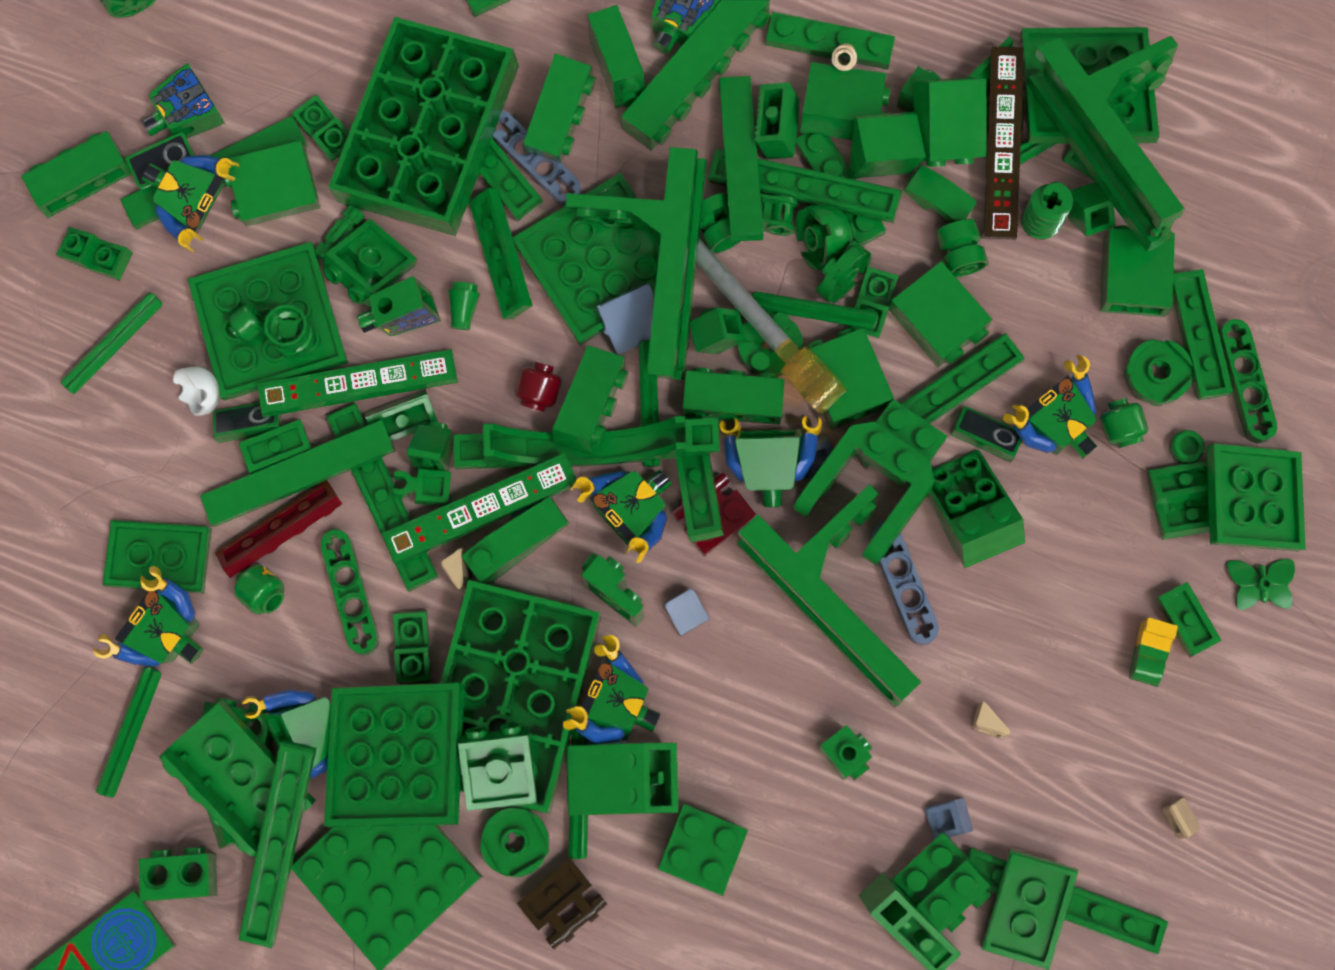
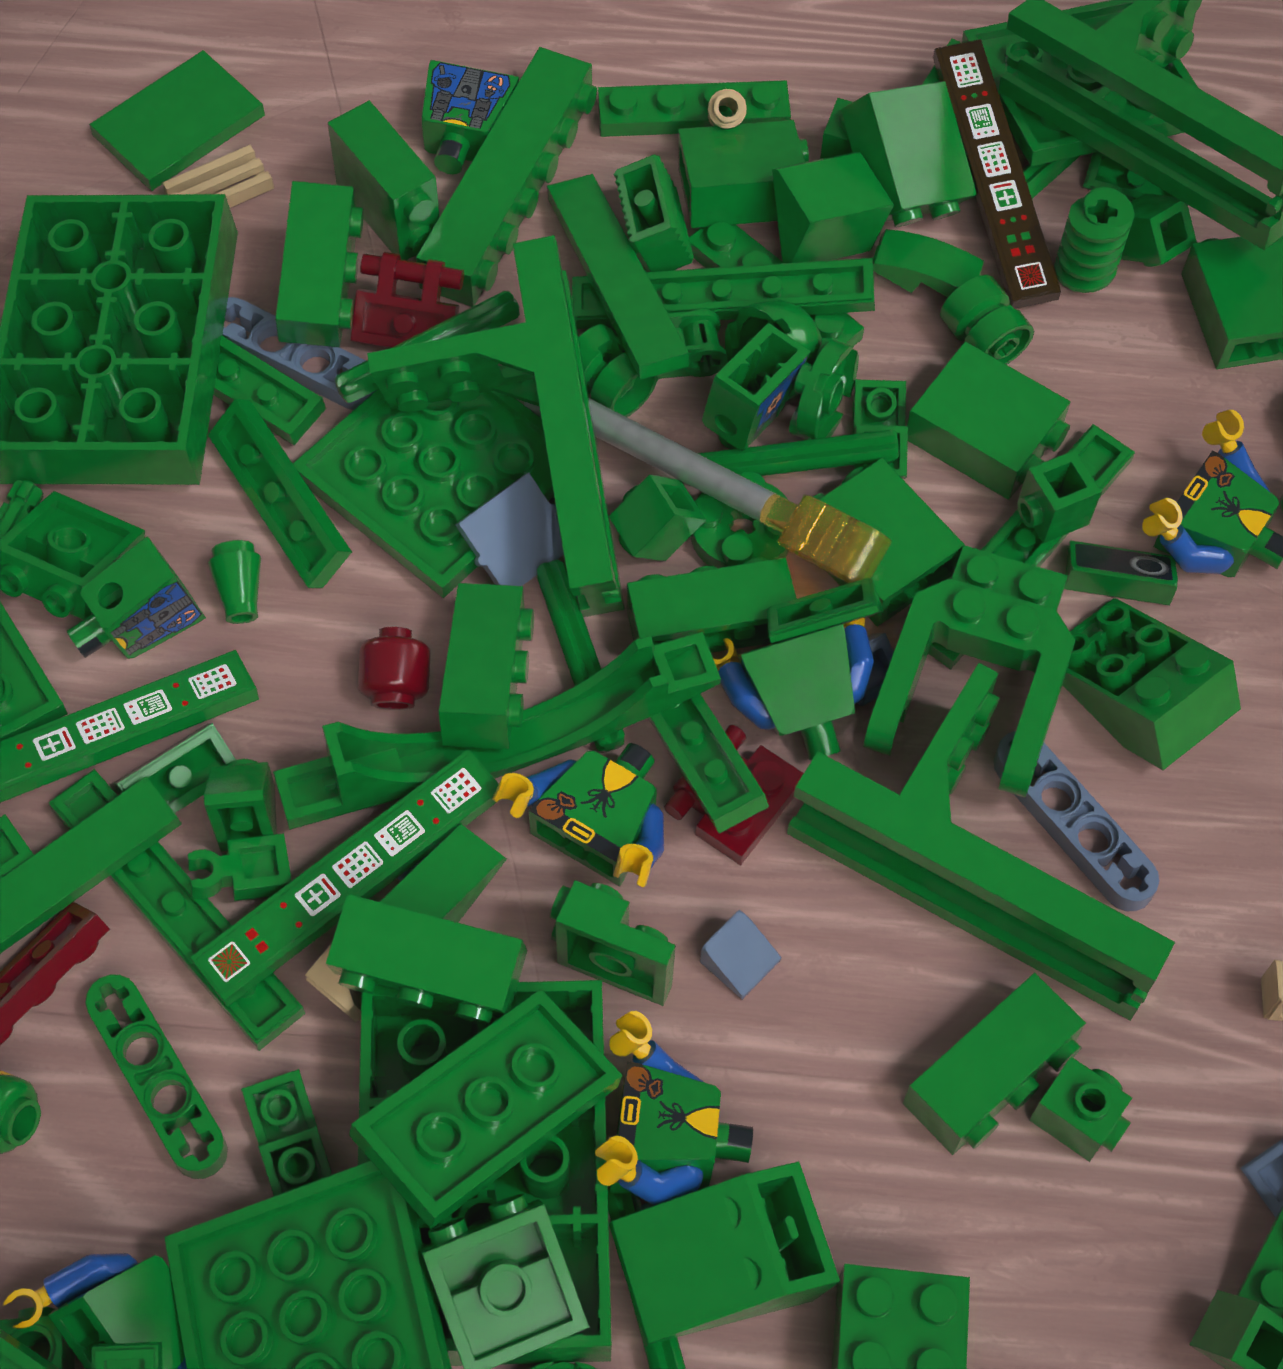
camera: 20 degrees left, 15 degrees down
none -> tan tile [162,145,274,208]
none -> green brick [326,894,527,1025]
none -> green axle [335,291,520,403]
none -> green plate [349,989,623,1229]
none -> dark red plate [350,252,464,348]
none -> green torso [702,323,811,450]
none -> green slope [767,577,883,643]
none -> green brick [902,972,1086,1155]
none -> green brick [1017,450,1102,544]

